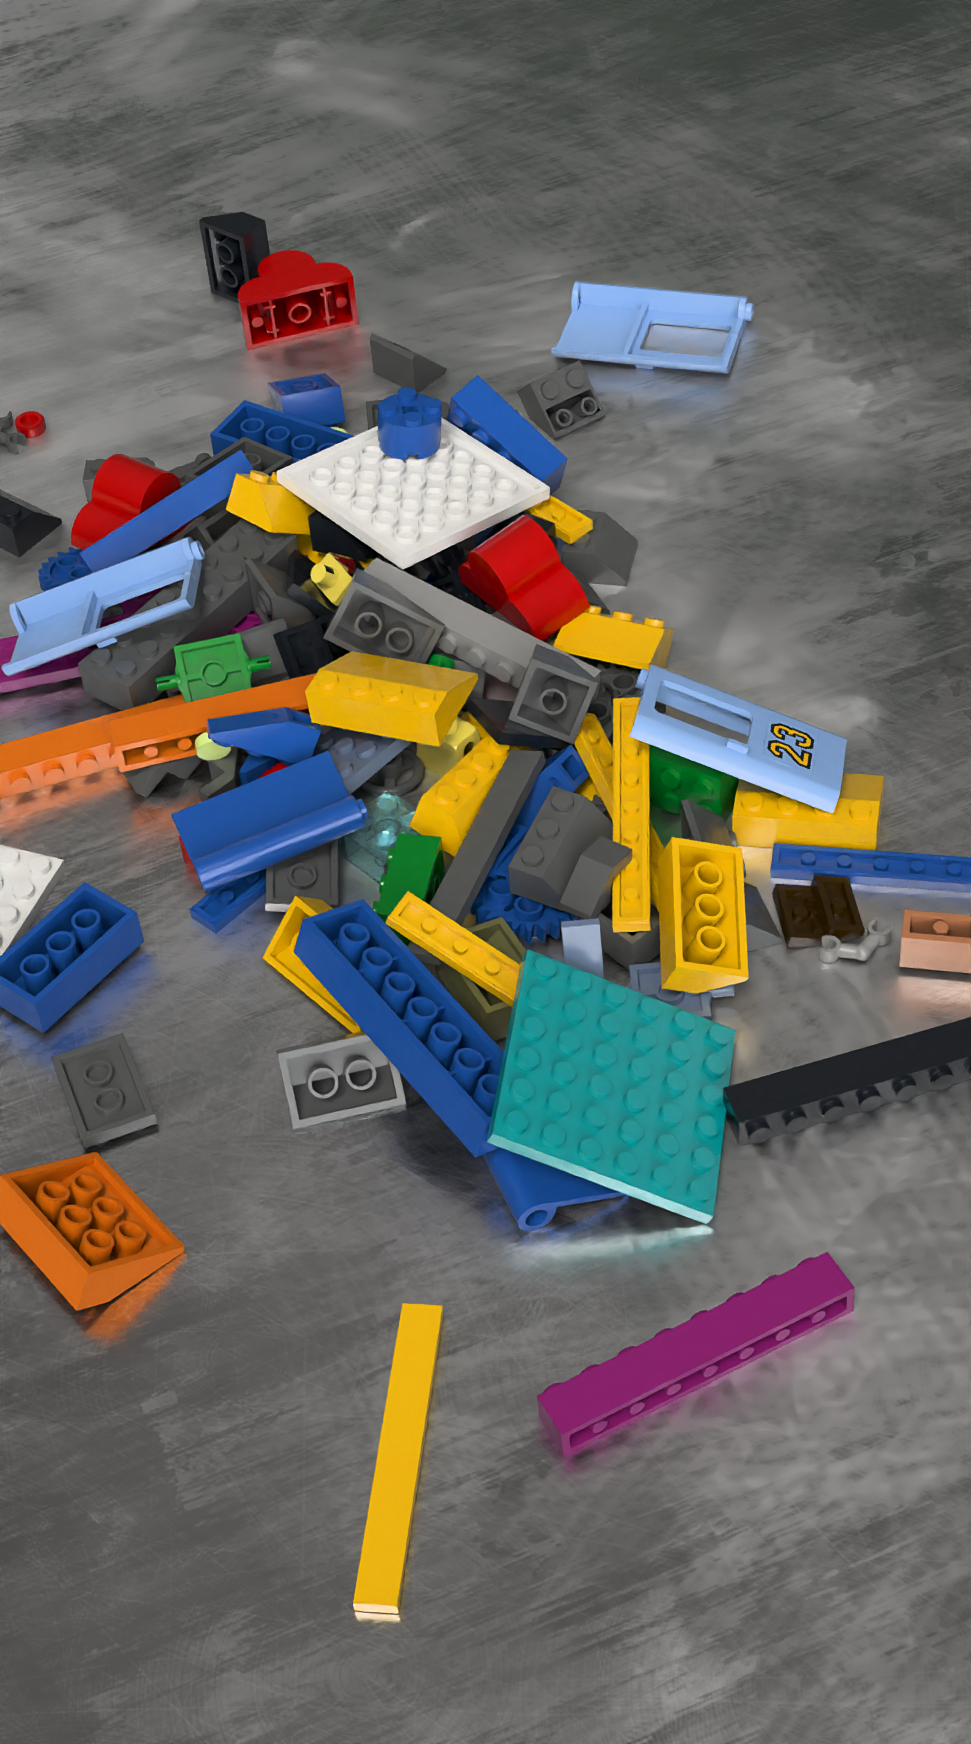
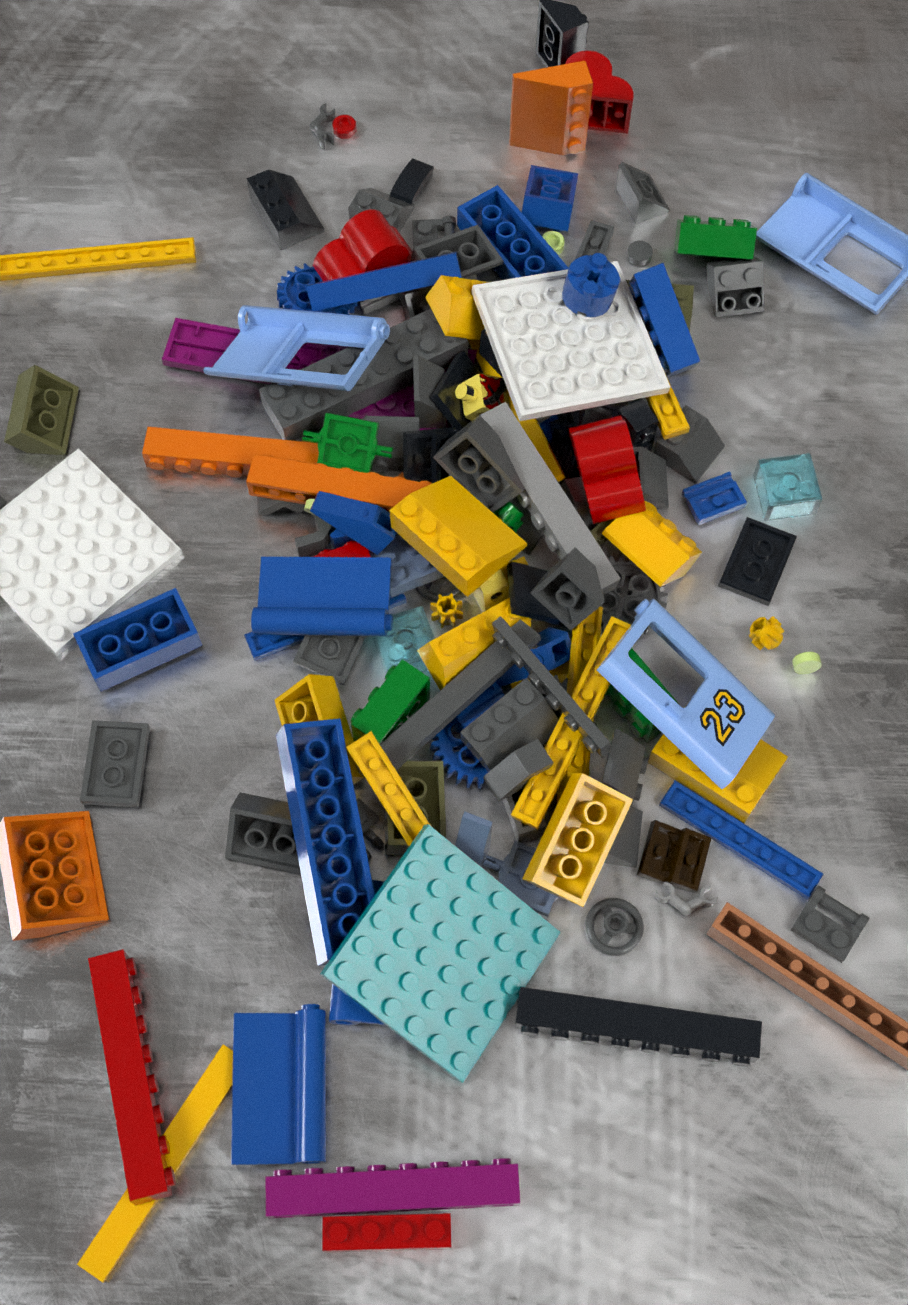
camera: 20 degrees right, 20 degrees up
none -> red brick [88,949,176,1206]
none -> blue door [231,1004,326,1165]
none -> red brick [322,1213,451,1253]
none -> black slope [390,158,434,204]
none -> yellow gear [430,593,463,629]
none -> dark grey plate [492,616,611,758]
none -> orange slope [509,61,593,155]
none -> dark grey piece [585,898,644,956]
none -> green brick [674,215,757,259]
none -> blue plate [681,472,747,526]
none -> black tile [718,517,797,606]
none -> yellow gear [749,616,784,650]
none -> clear light blue brick [753,453,823,521]
none -> yellowish green tile [792,652,822,674]

